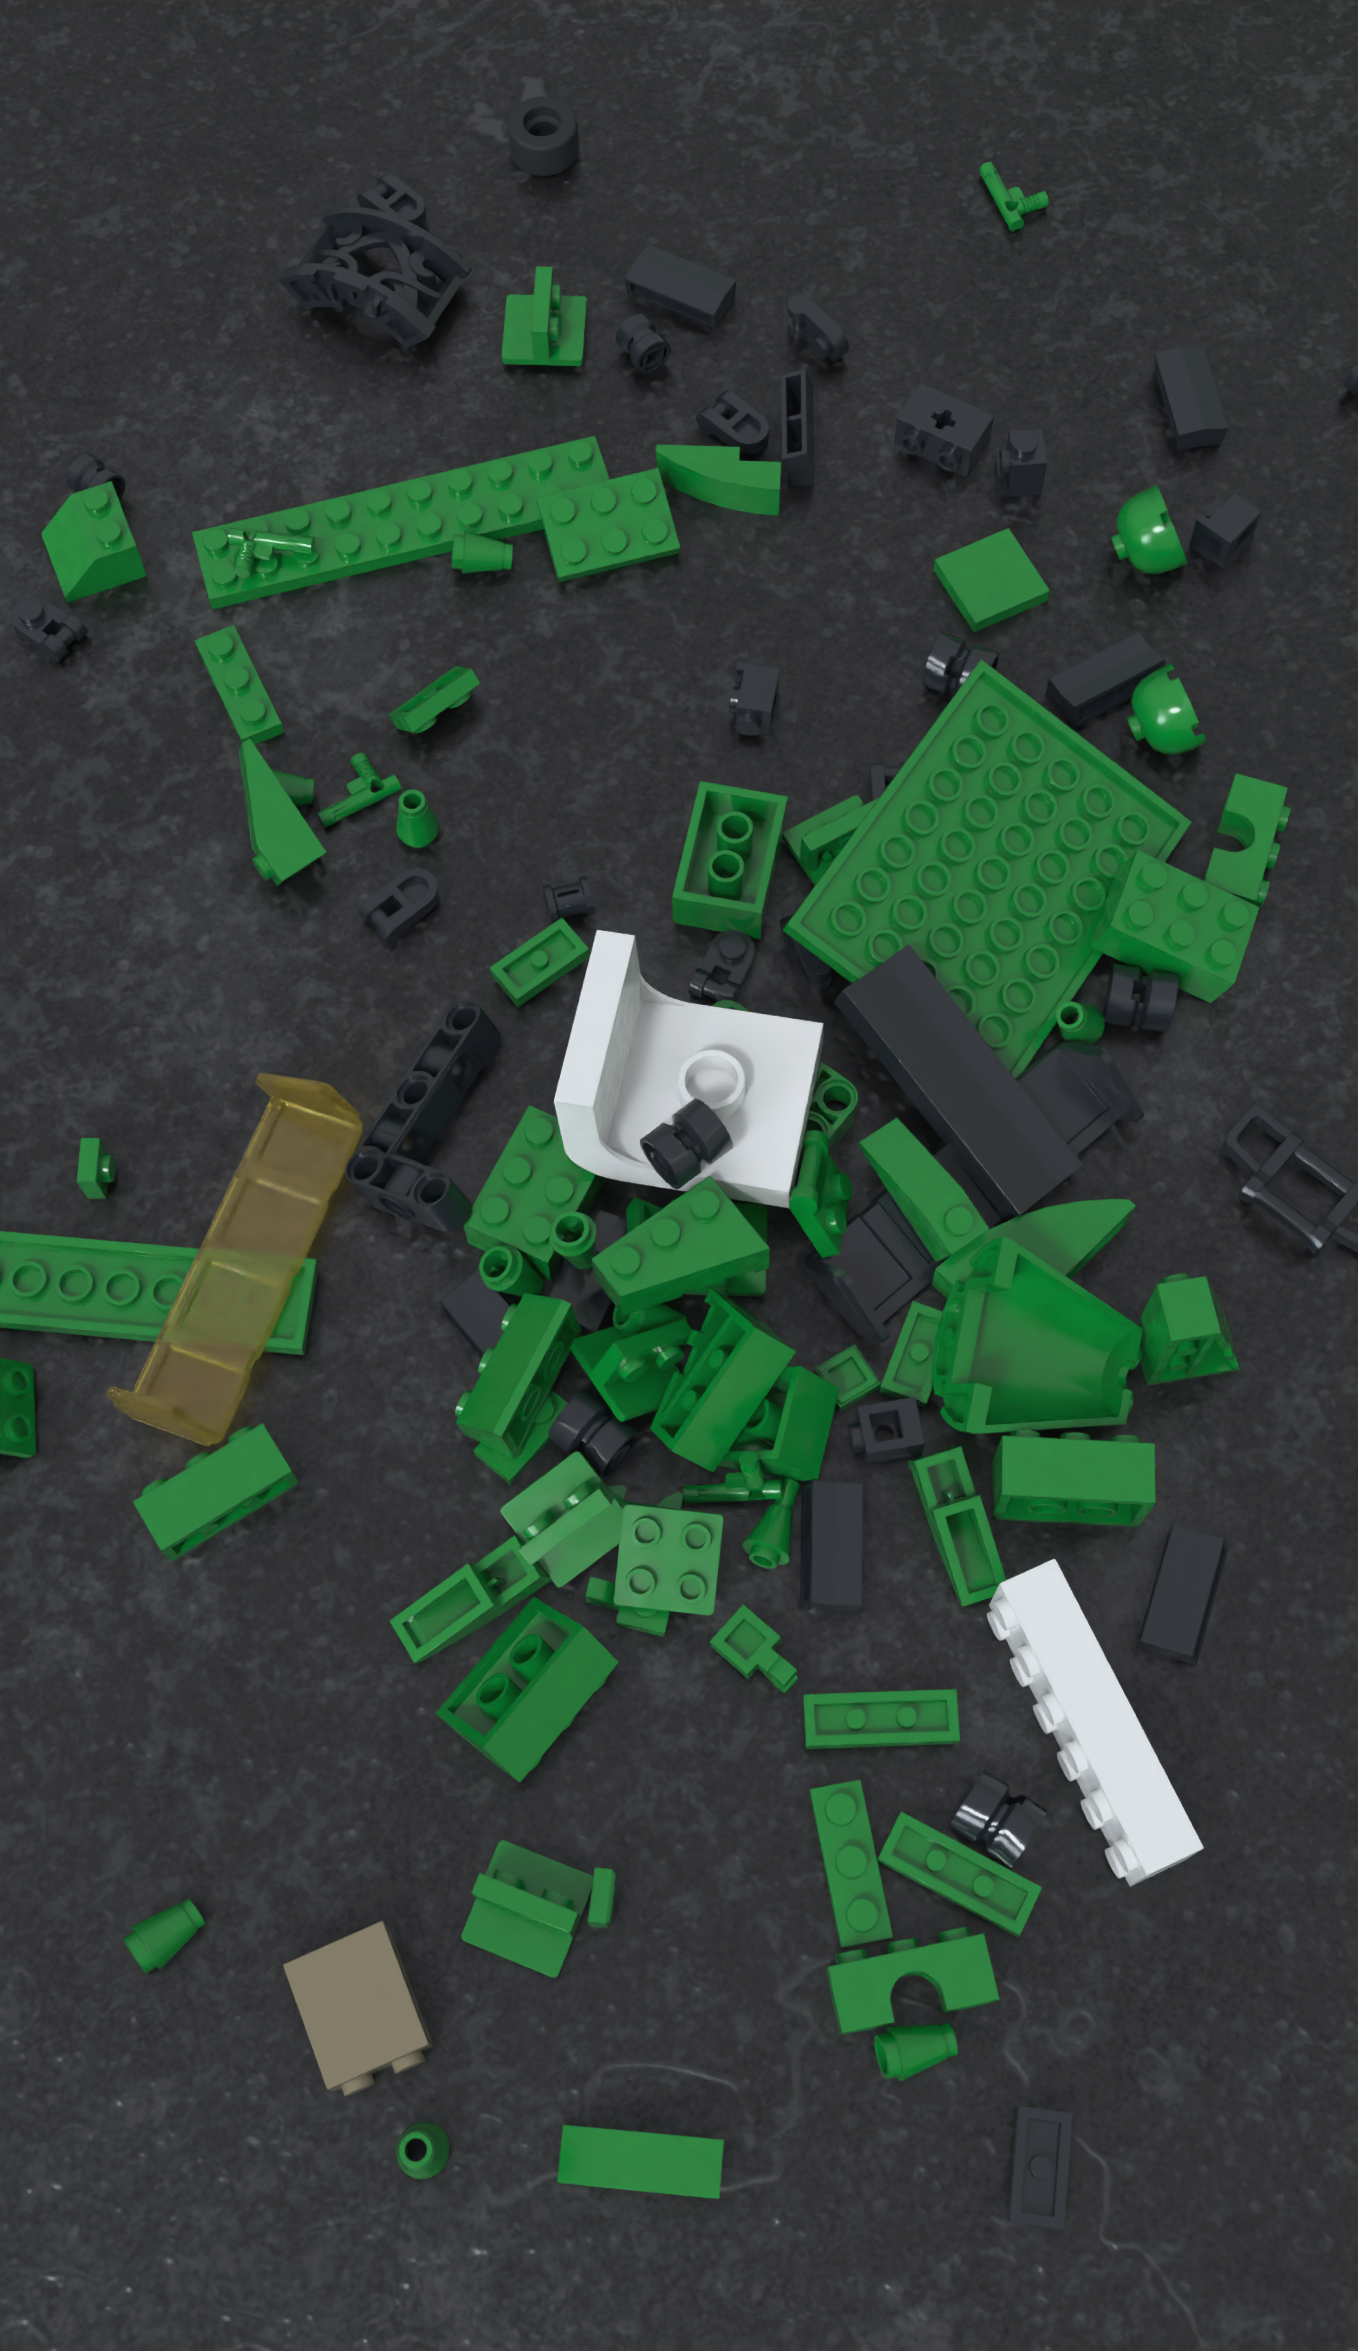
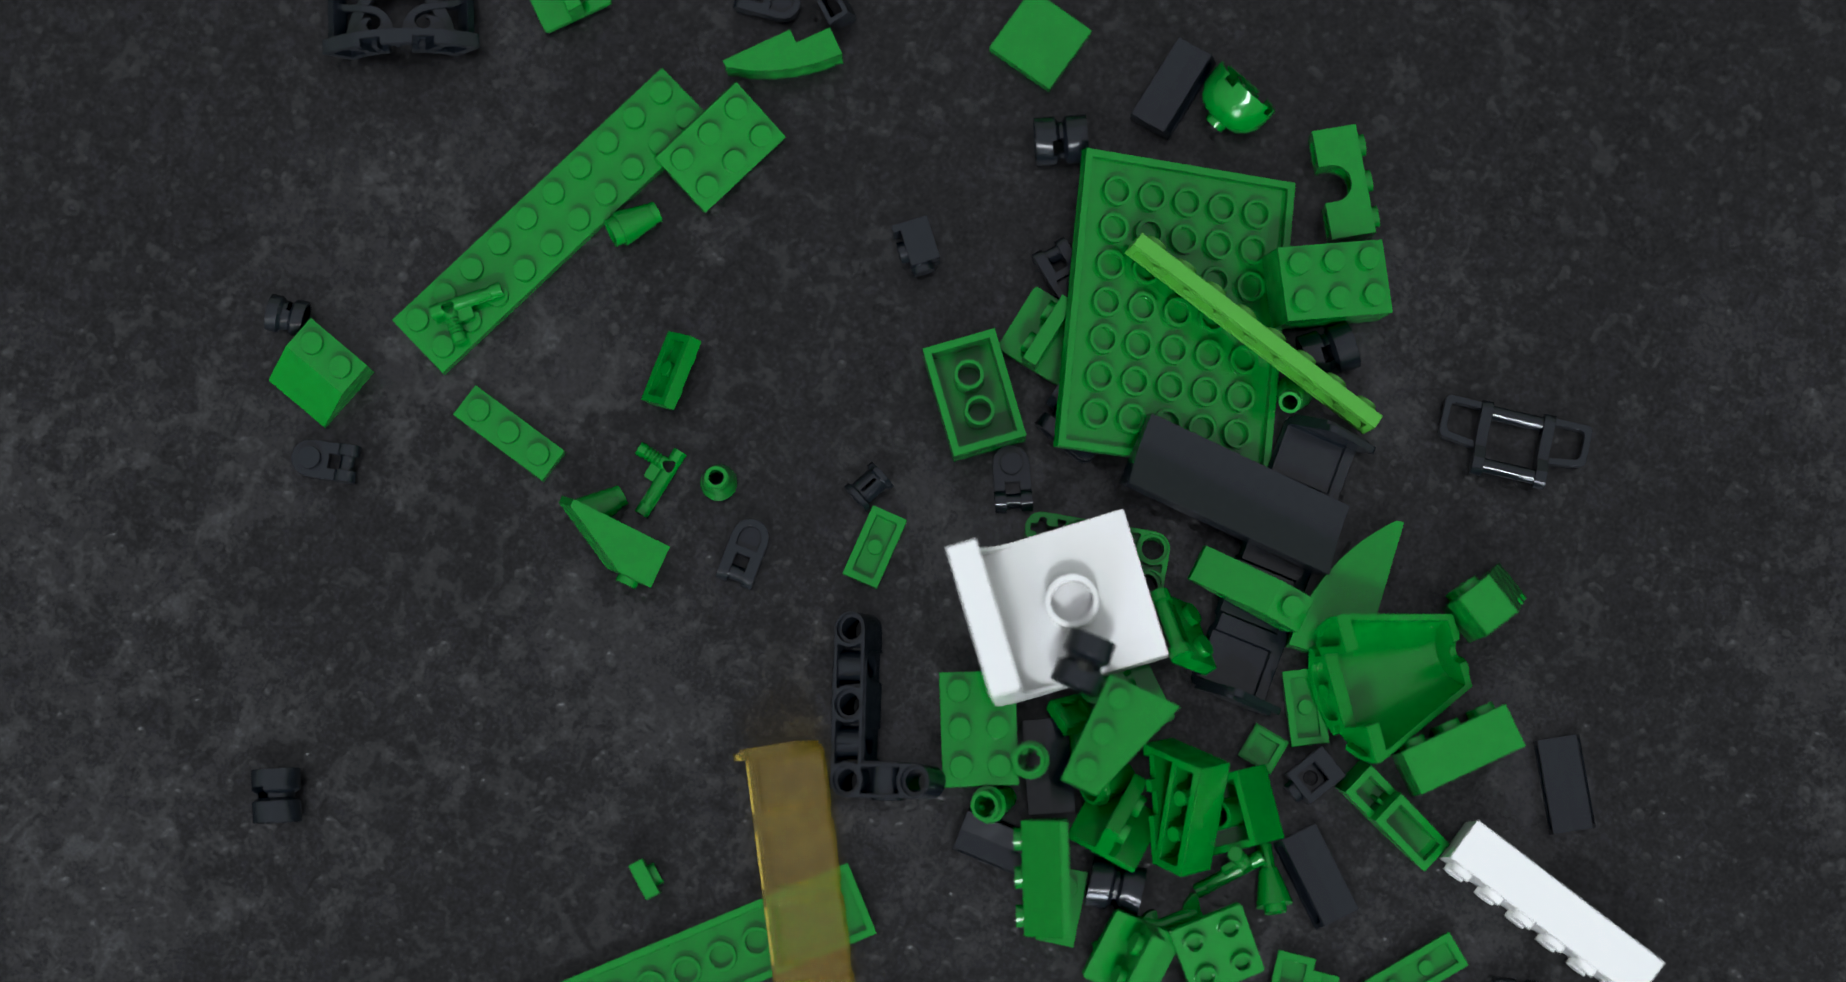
camera: 30 degrees left, 15 degrees up
none -> bright green plate [1125,233,1383,434]

